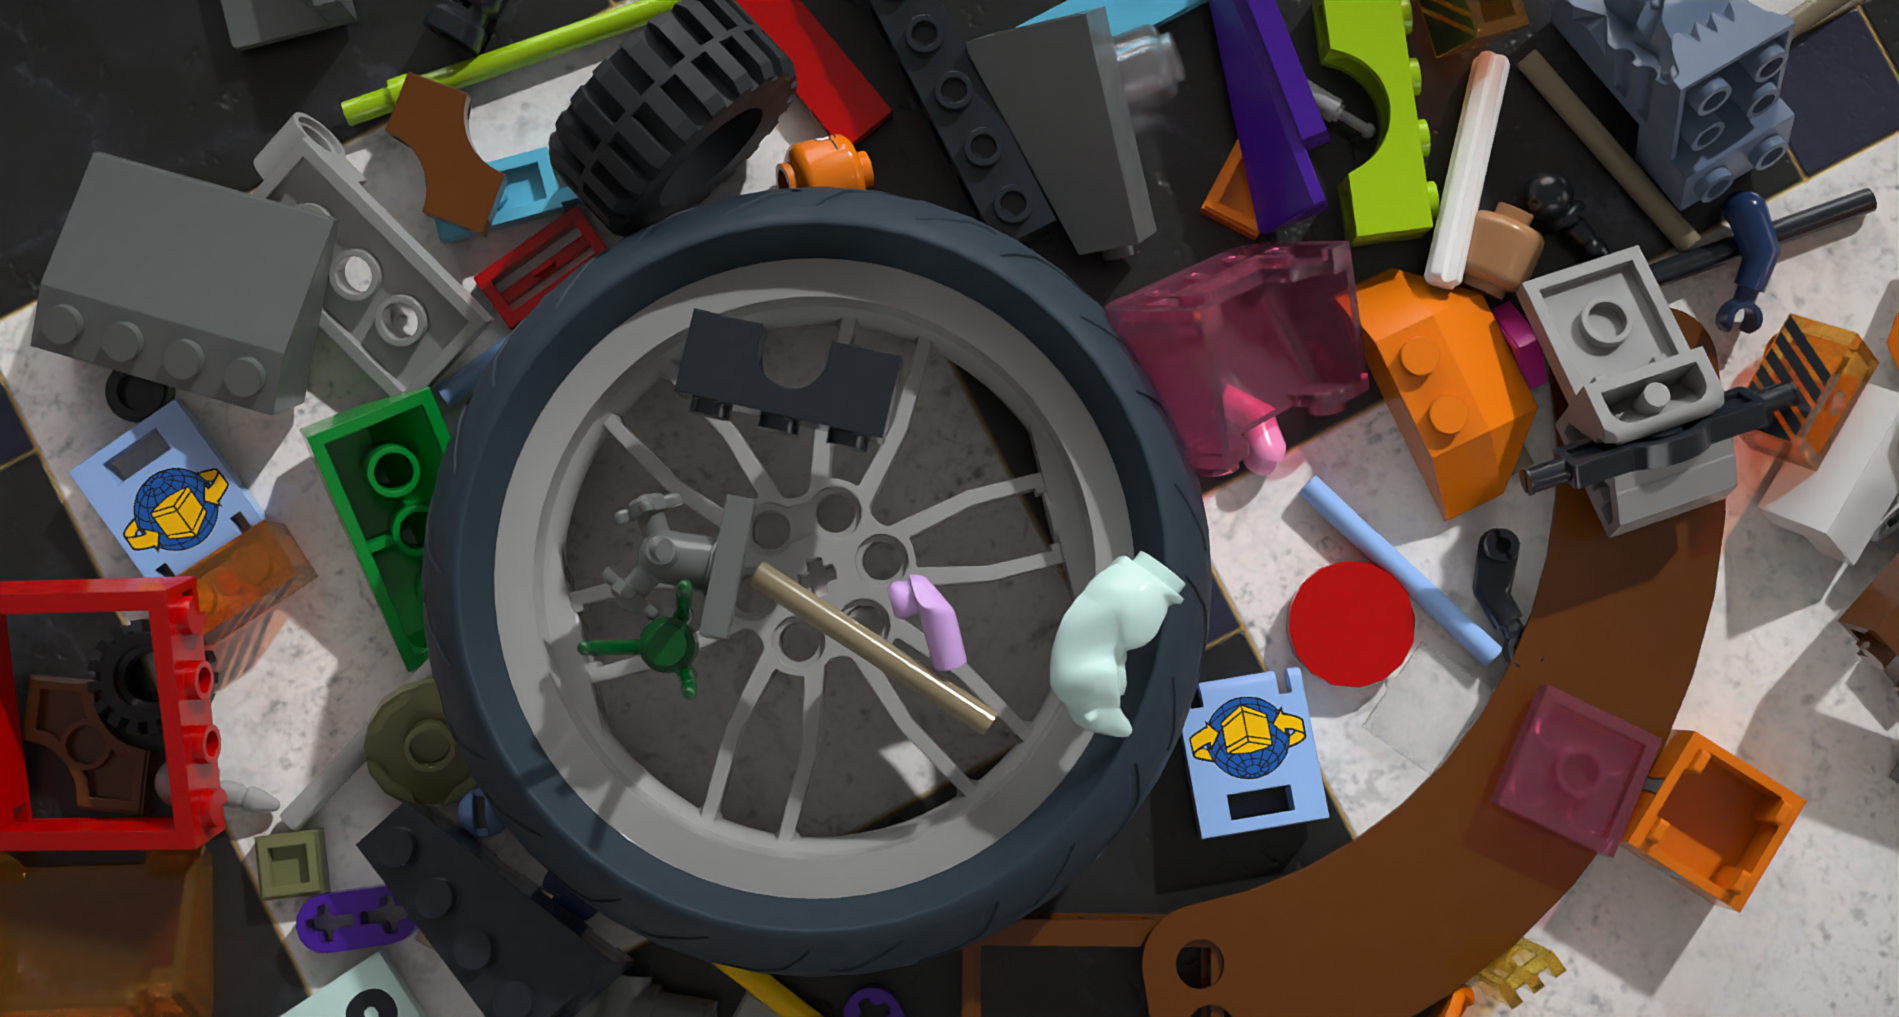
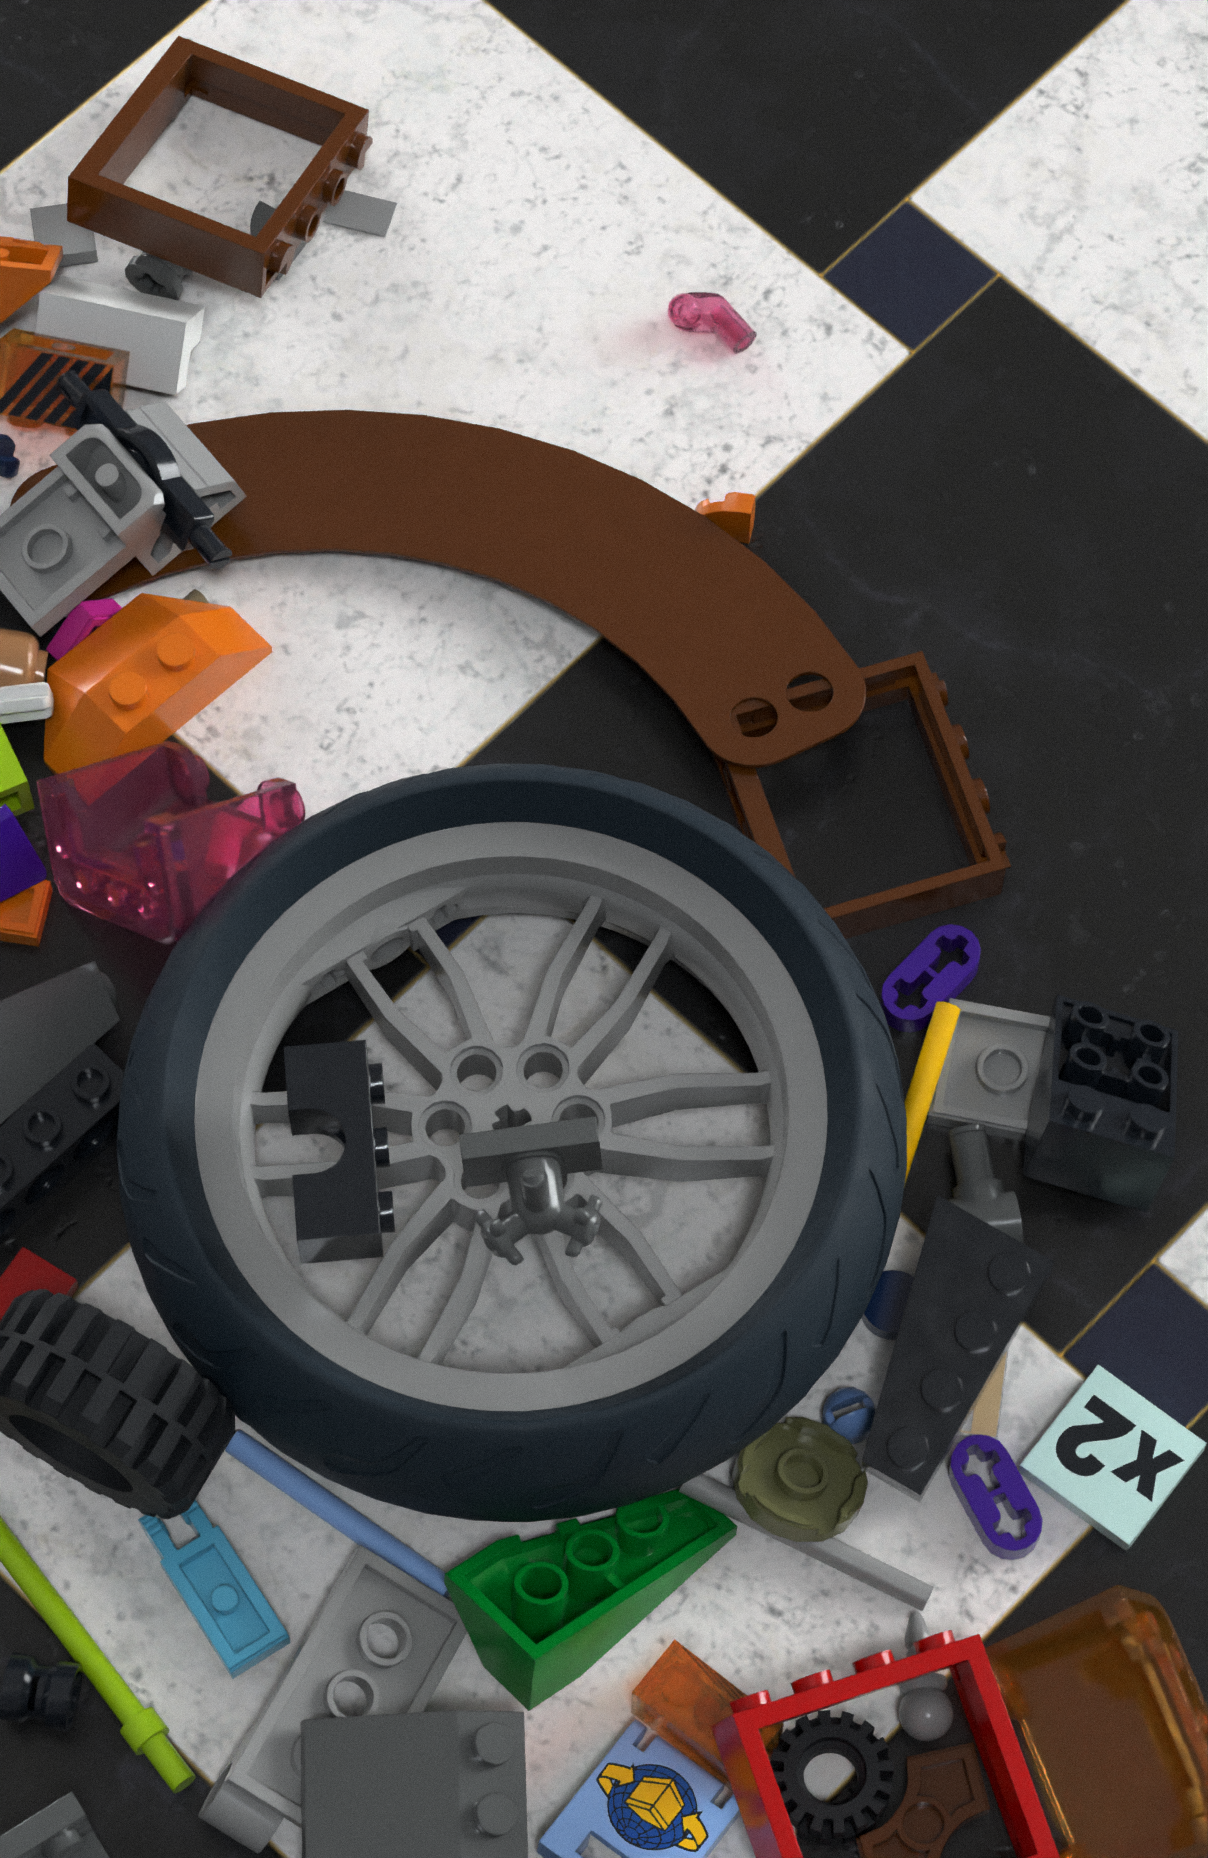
camera: 105 degrees left, 20 degrees down
olive tile [254,828,330,901] -> none
reddish brown tile [385,72,509,238] -> none
red tile [473,205,607,331] -> none
dark green plant [577,580,699,700] -> none
dark tan bar [748,561,998,736] -> none
orange head [776,134,874,190] -> none
lavender arm [887,574,967,671] -> none
light aqua animal [1049,551,1186,737] -> none
light blue container [1180,667,1329,840] -> none
red tile [1286,561,1415,688] -> none
light blue bar [1298,475,1502,666] -> none
clear piece [1362,641,1493,775] -> none
black arm [1472,528,1545,667] -> none
clear yellow tile [1472,937,1567,1010] -> none
clear pink plate [1489,685,1663,858] -> none
orange container [1609,729,1807,913] -> none

